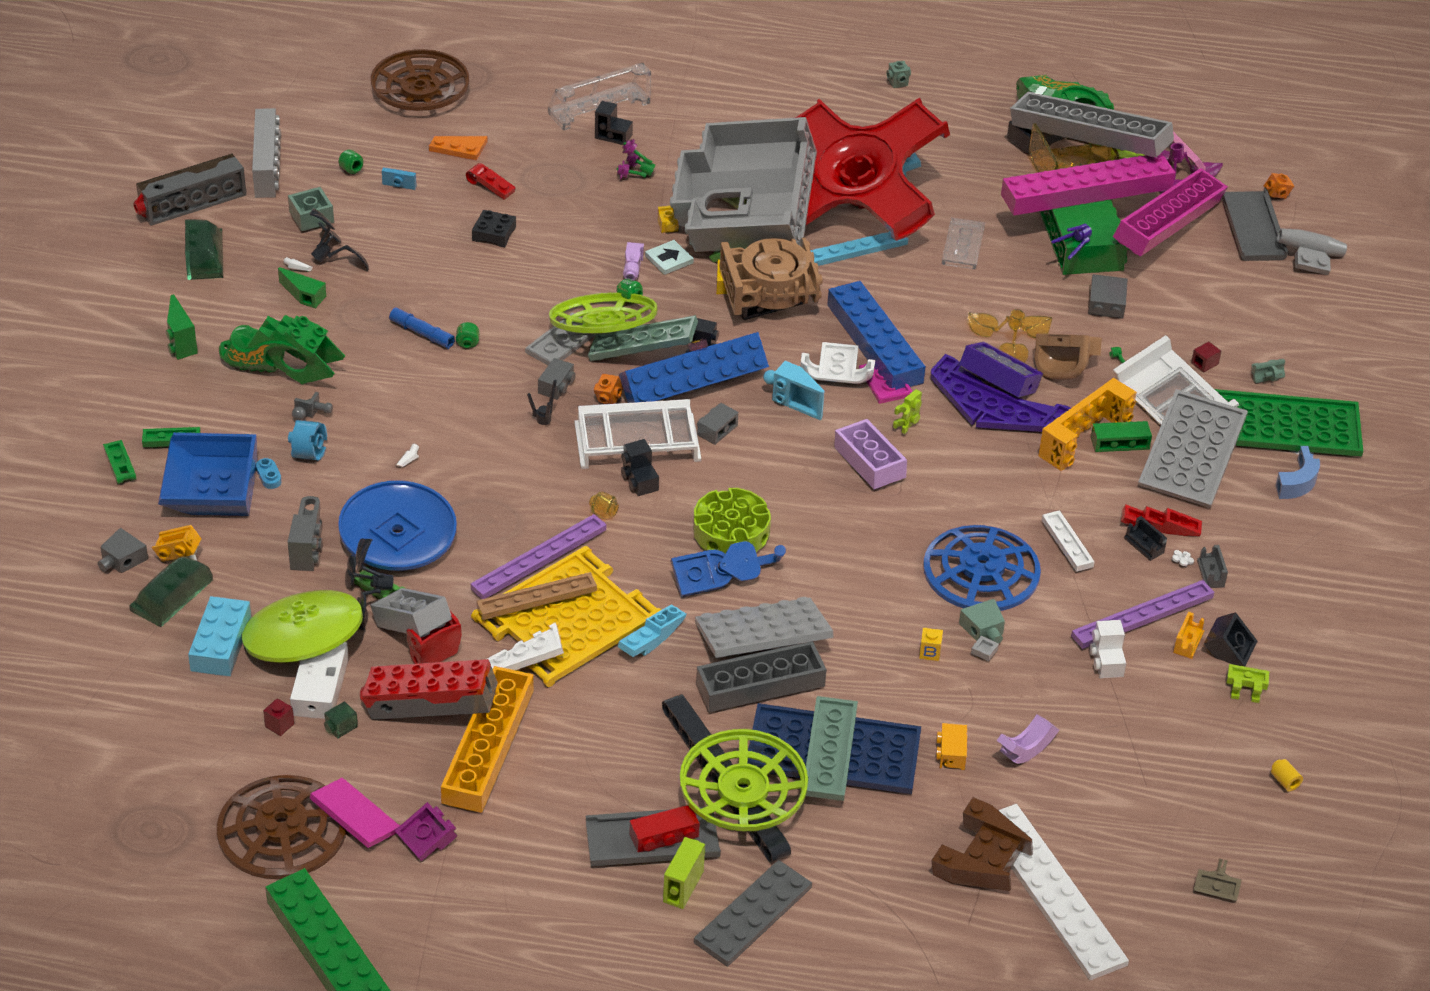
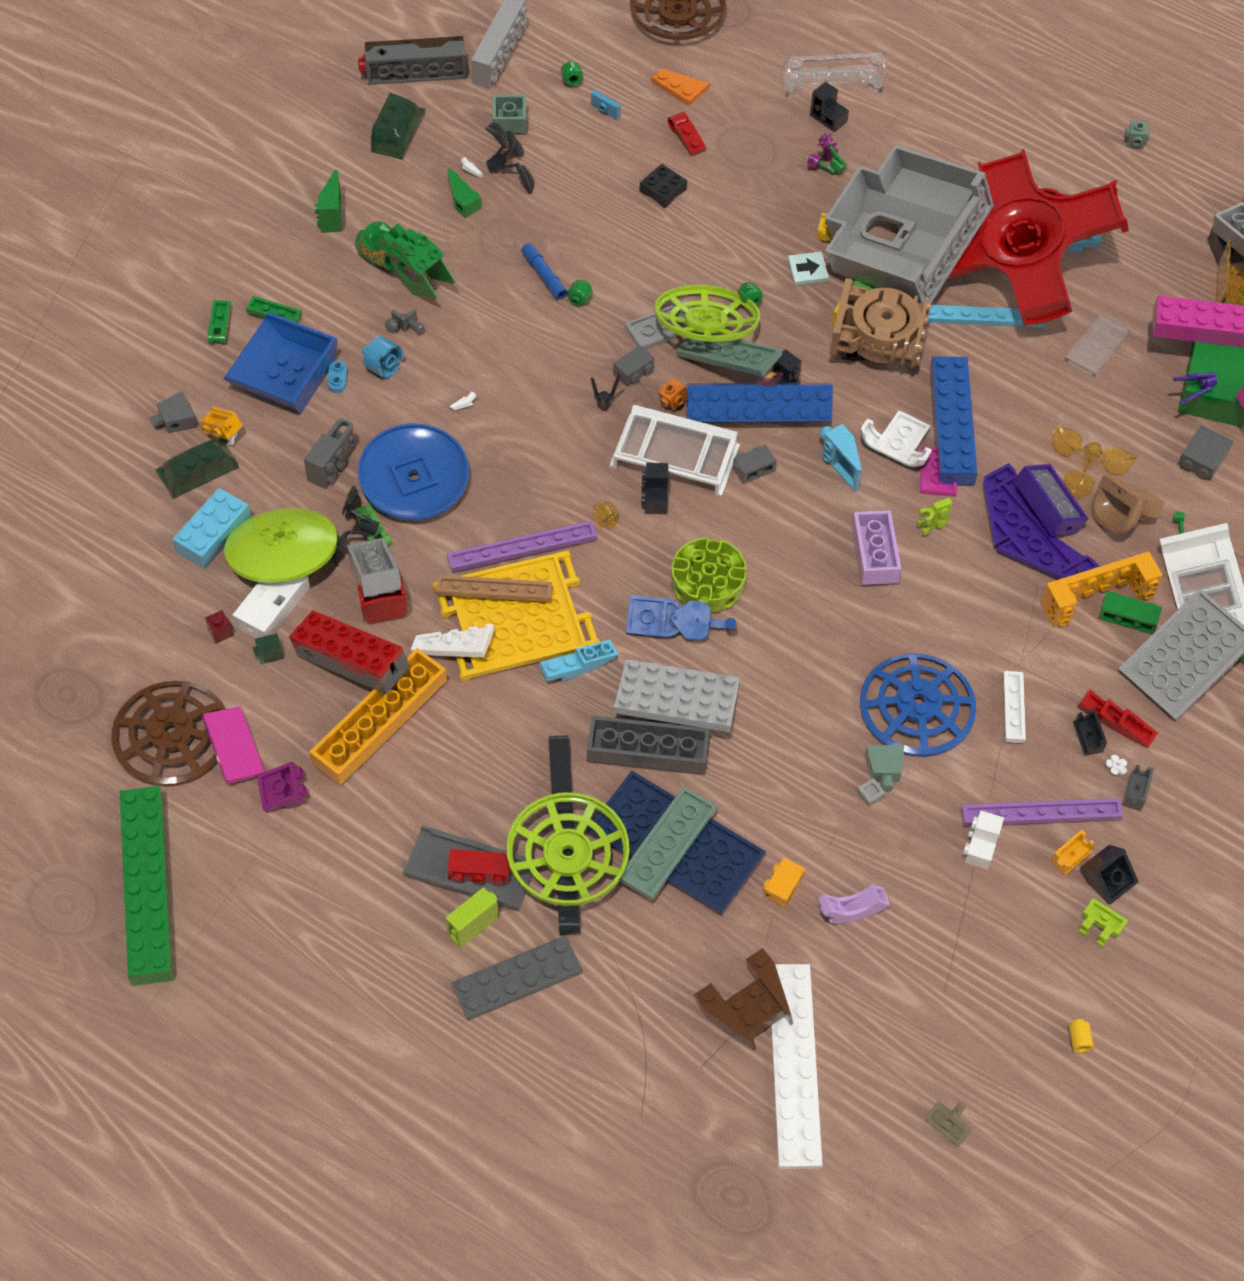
camera: 25 degrees right, 15 degrees up
lavender piece [623,242,644,280] -> none
yellow brick [919,628,943,661] -> none

